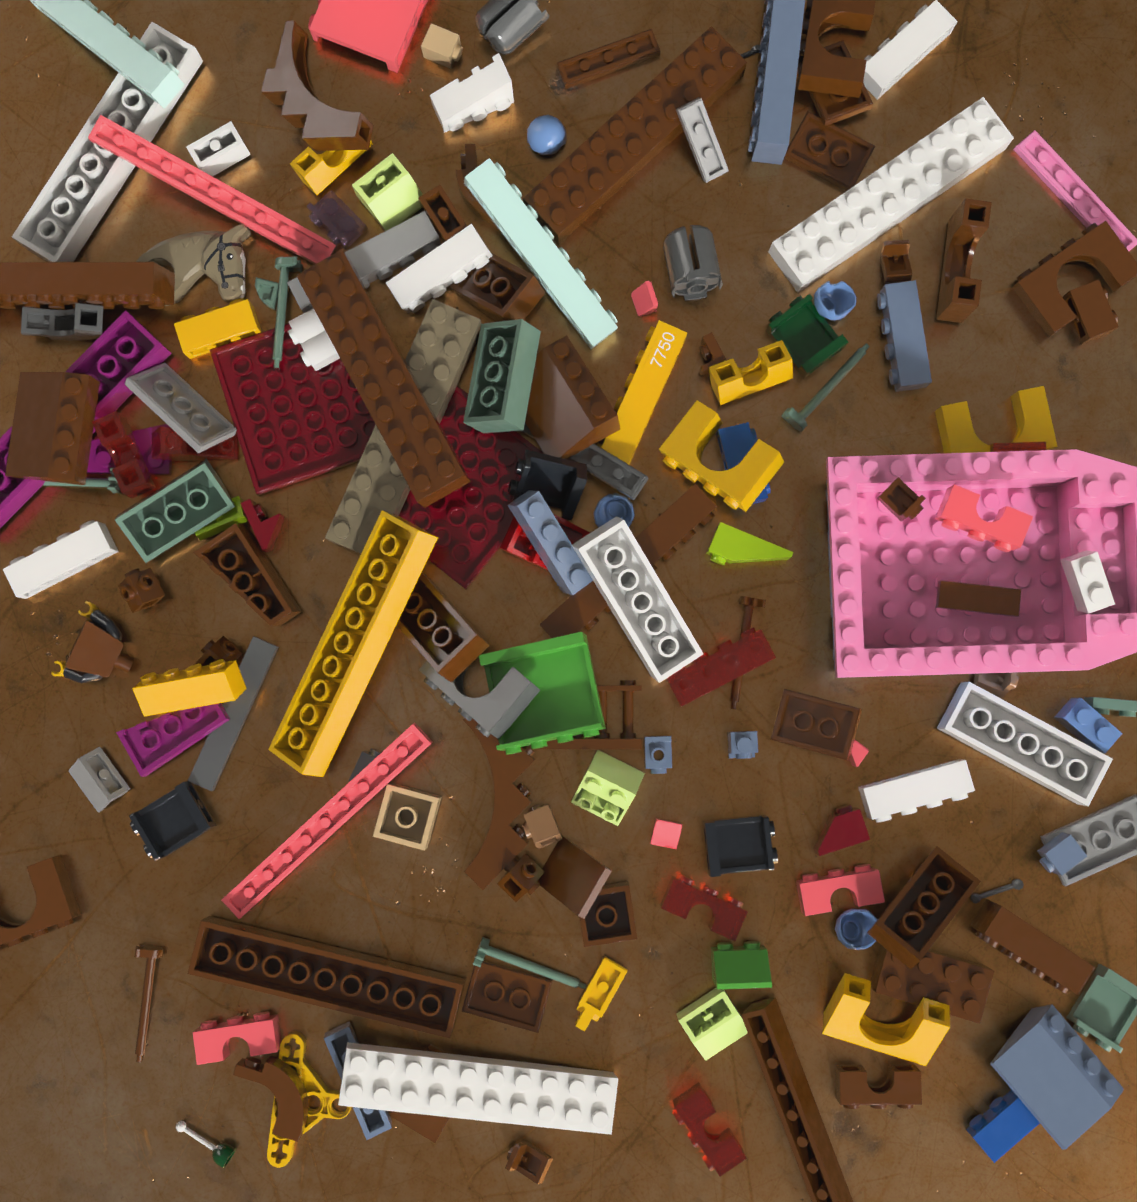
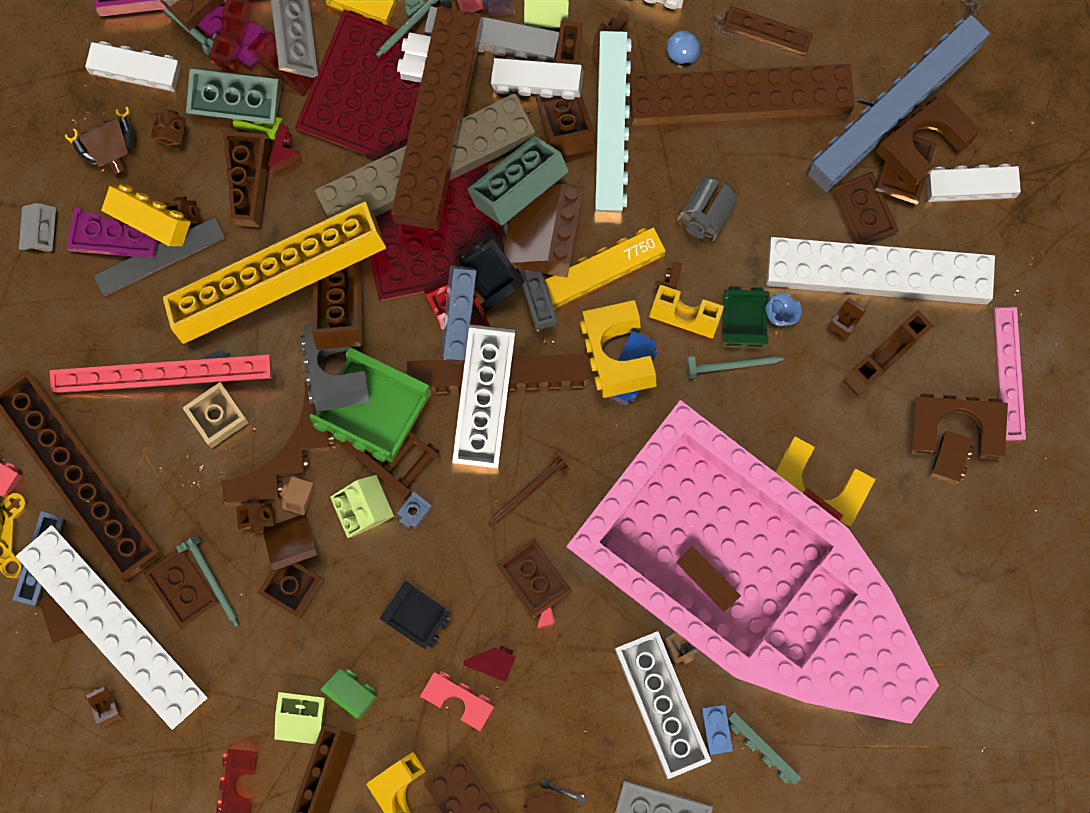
camera: 30 degrees right, 5 degrees down
black panel [129,781,217,861] -> none
yellow hinge [575,955,628,1032] -> none
medium blue hair [594,493,635,527] -> none
coral slope [631,281,658,317] -> none
coral slope [650,818,682,849] -> none
clear red arch [660,874,748,941] -> none
clear red brick [666,627,776,707] -> none
tile [676,97,729,183] -> none
lime slope [706,522,793,565] -> none
sand blue brick [727,731,758,759] -> none
medium blue hair [835,909,877,950] -> none
white brick [858,759,975,823] -> none
reddish brown brick [867,846,981,969] -> none
sand blue brick [877,280,932,392] -> none
reddish brown bracket [877,477,926,521] -> none
coral arch [935,484,1033,552] -> none
sand blue brick [1037,832,1087,876] -> none
white brick [1060,550,1115,614] -> none

